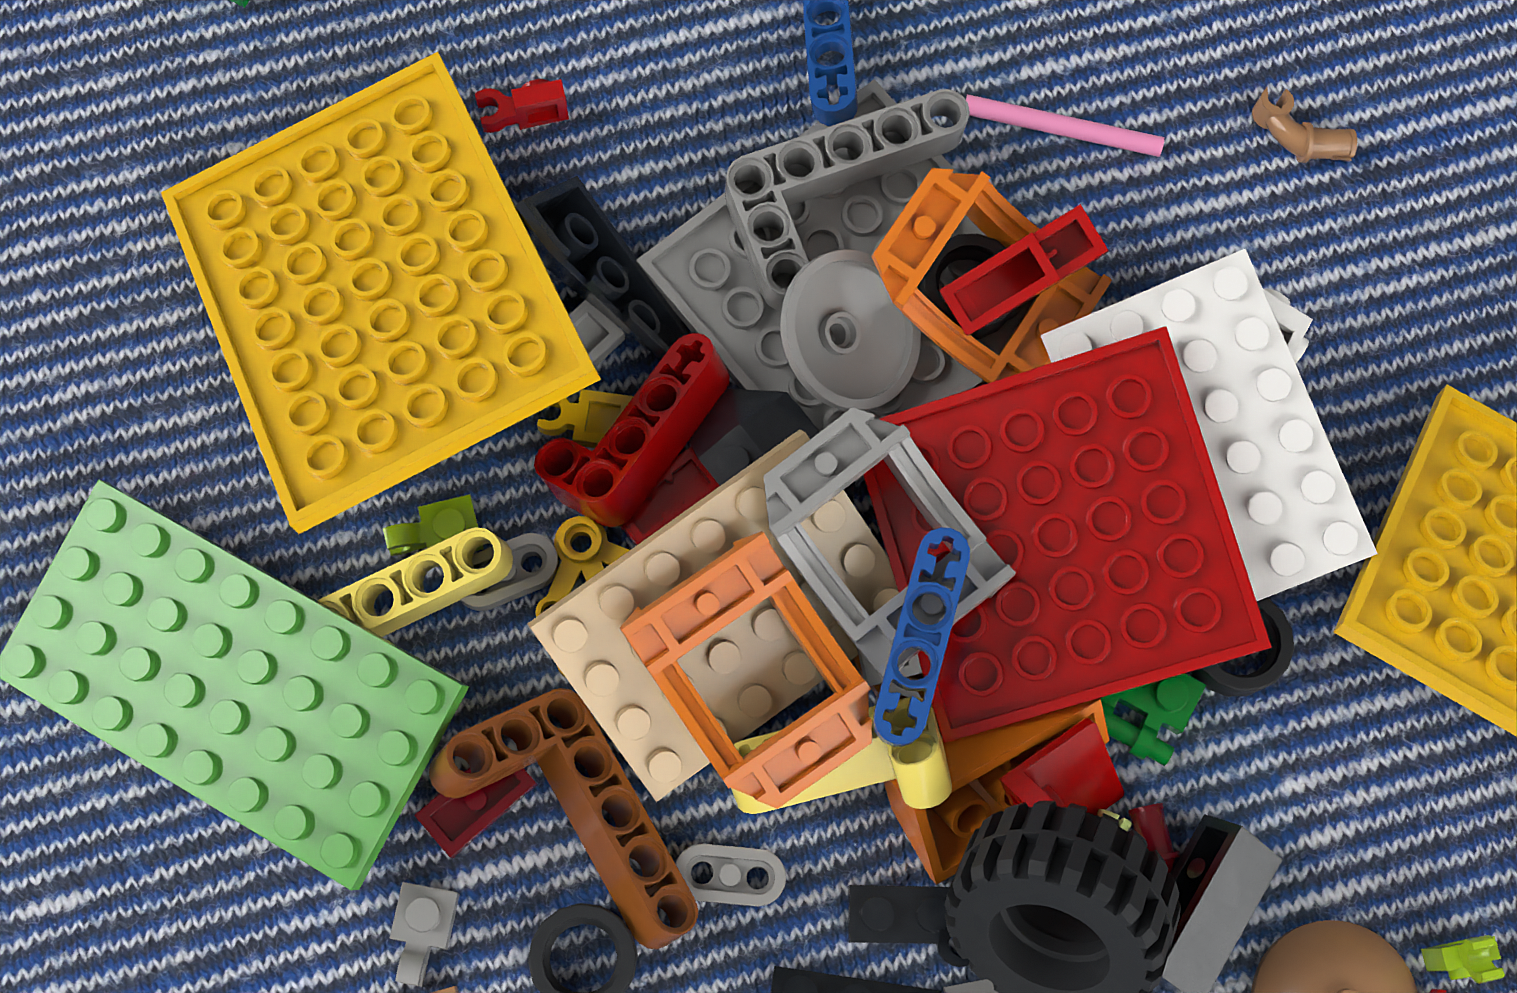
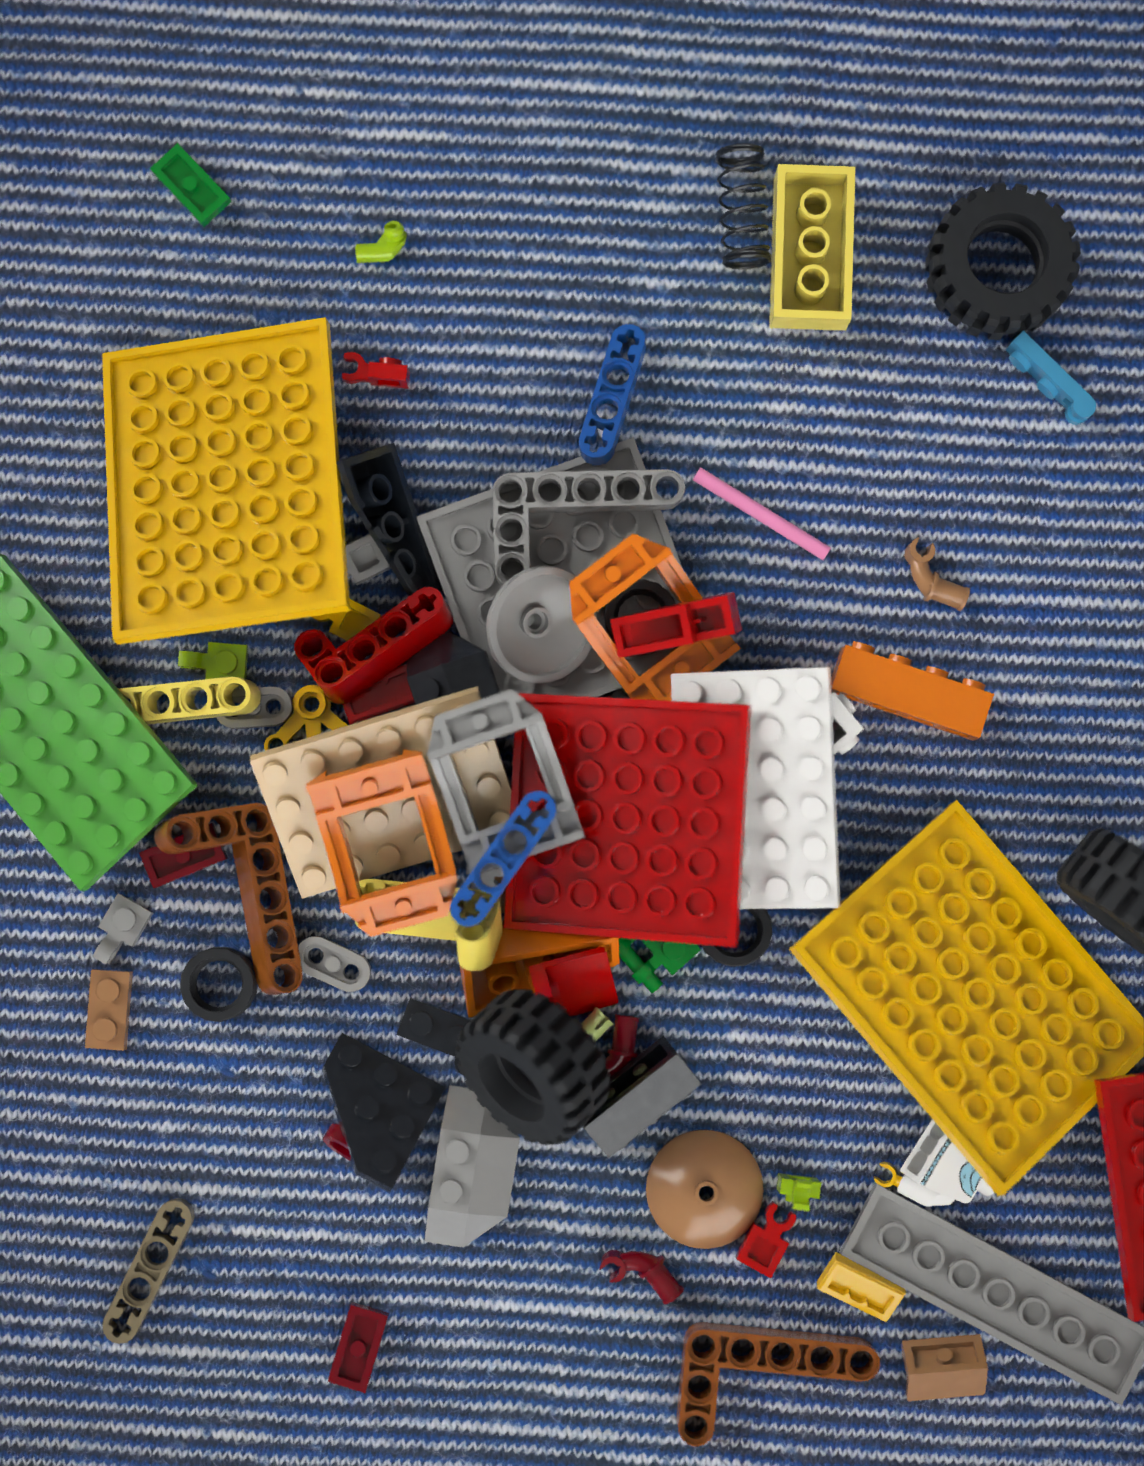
camera: 25 degrees right, 10 degrees up
none -> orange brick [831,641,994,741]

